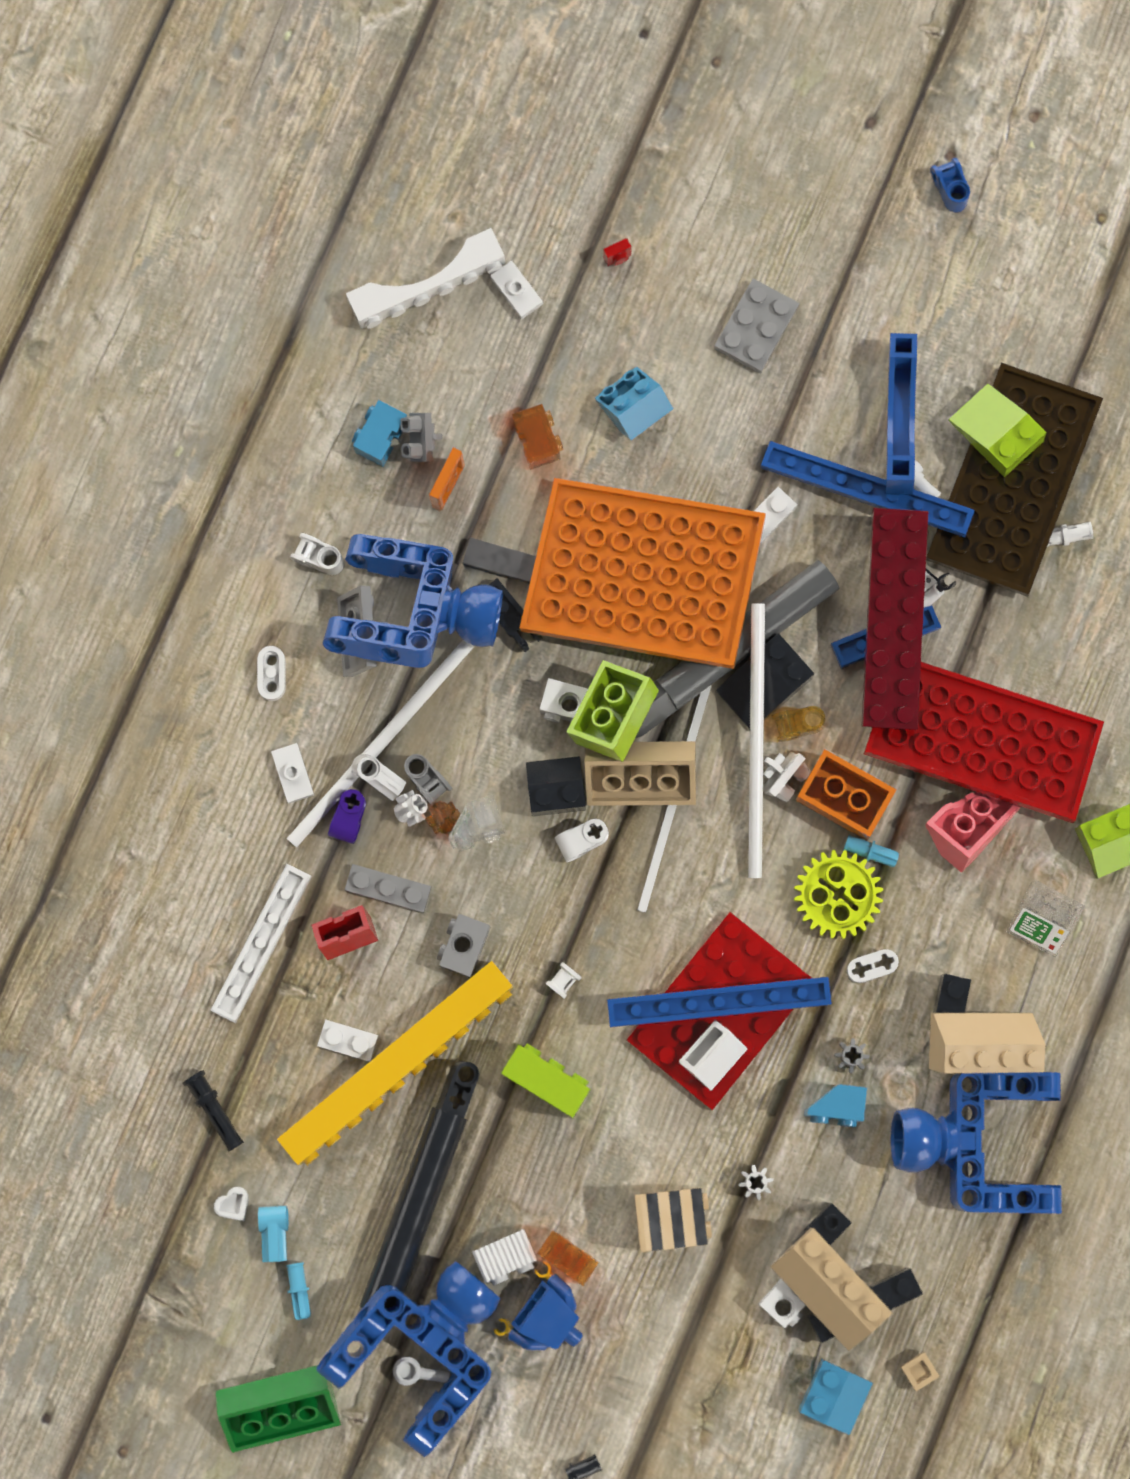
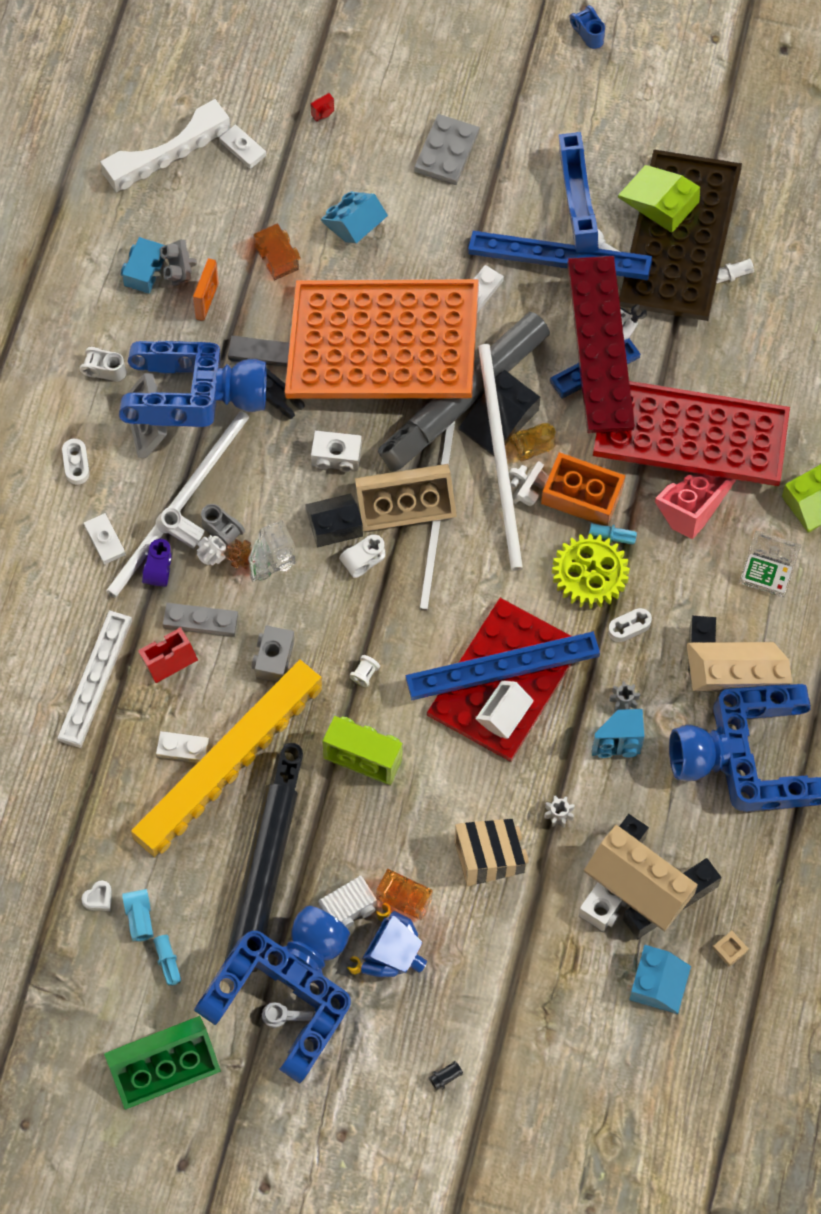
camera: 15 degrees left, 15 degrees down
black pin [182,1070,244,1152] -> none
lime brick [566,660,659,762] -> none

